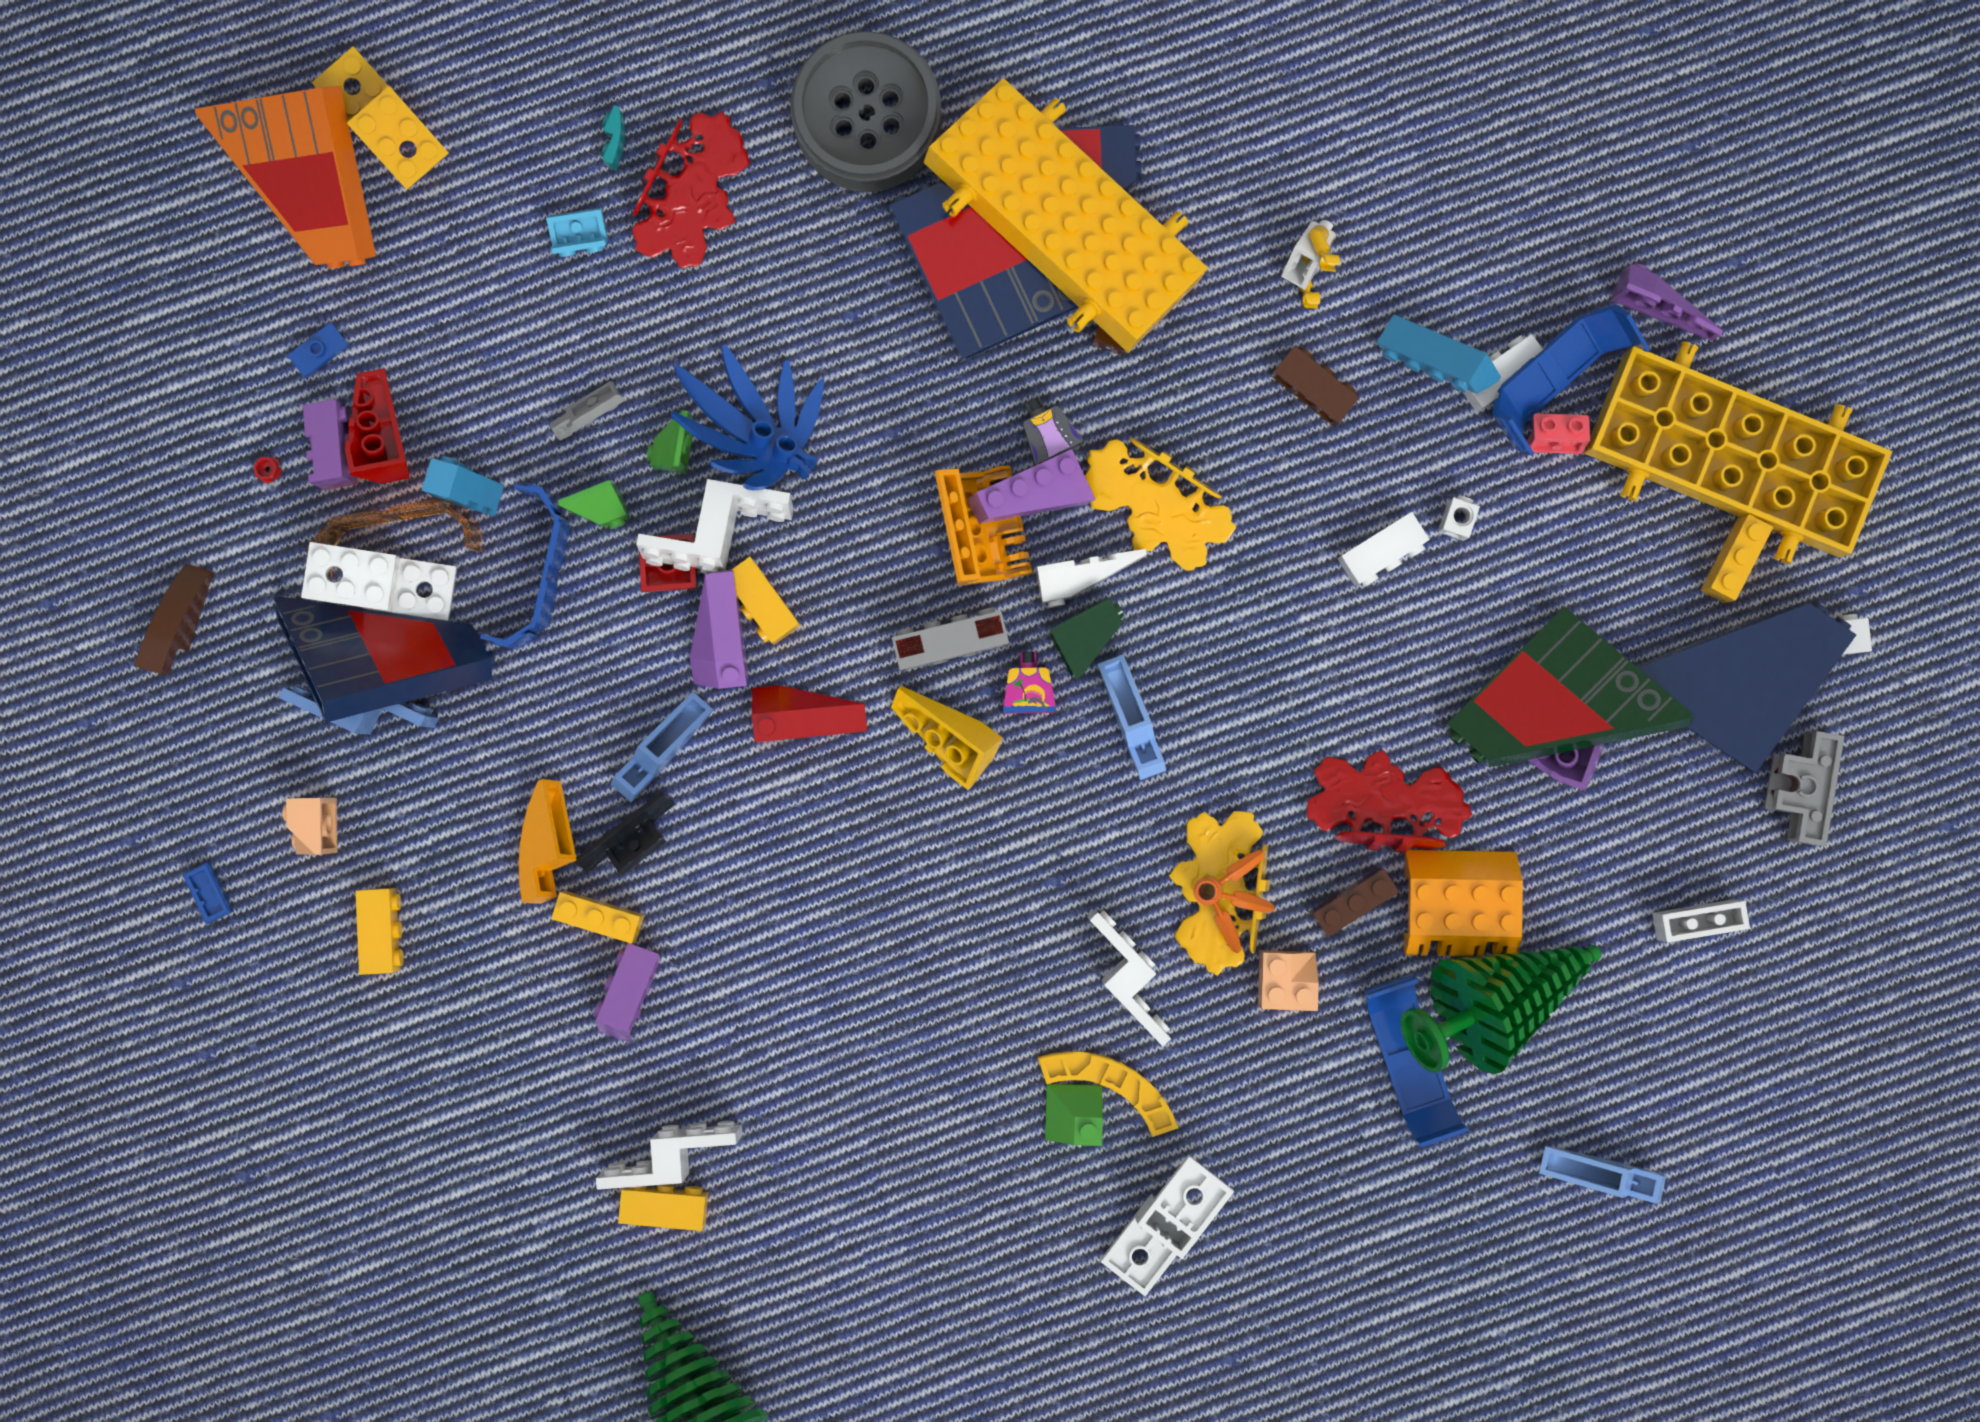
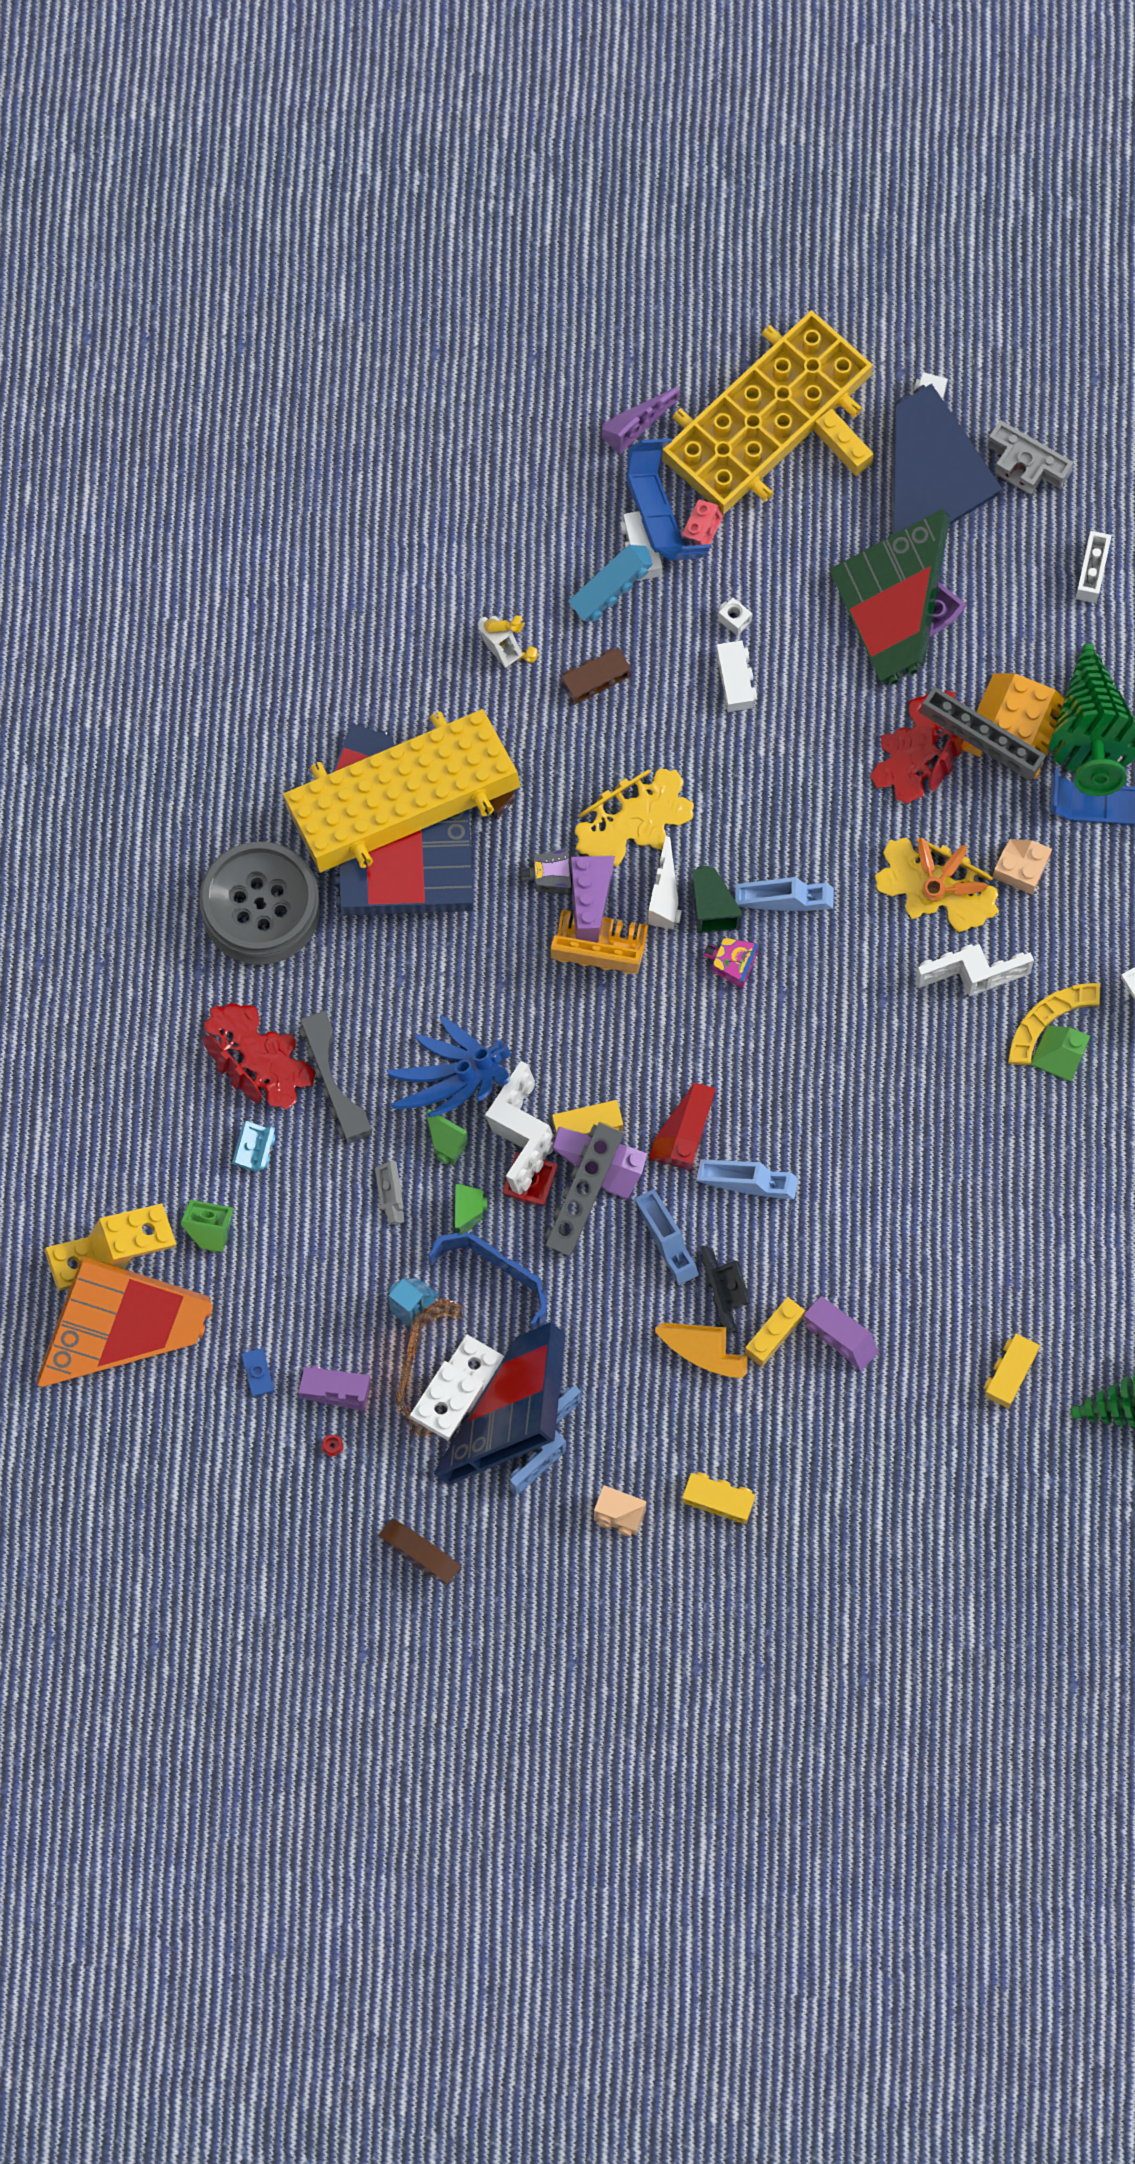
camera: 65 degrees left, 15 degrees down
blue plate [182,862,234,924] -> none
red wedge [344,368,410,484] -> none
white bracket [596,1121,742,1190] -> none
teal slope [601,105,625,172] -> none
yellow wedge [891,686,1003,790] -> none
light grey piece [892,607,1009,671] -> none
reddish brown brick [1308,868,1399,937] -> none
none -> bright green slope [181,1200,234,1252]
none -> dark grey arch [298,1010,372,1144]
none -> dark grey brick [544,1121,625,1256]
none -> light blue slope [696,1159,798,1199]
none -> dark grey brick [919,686,1046,781]

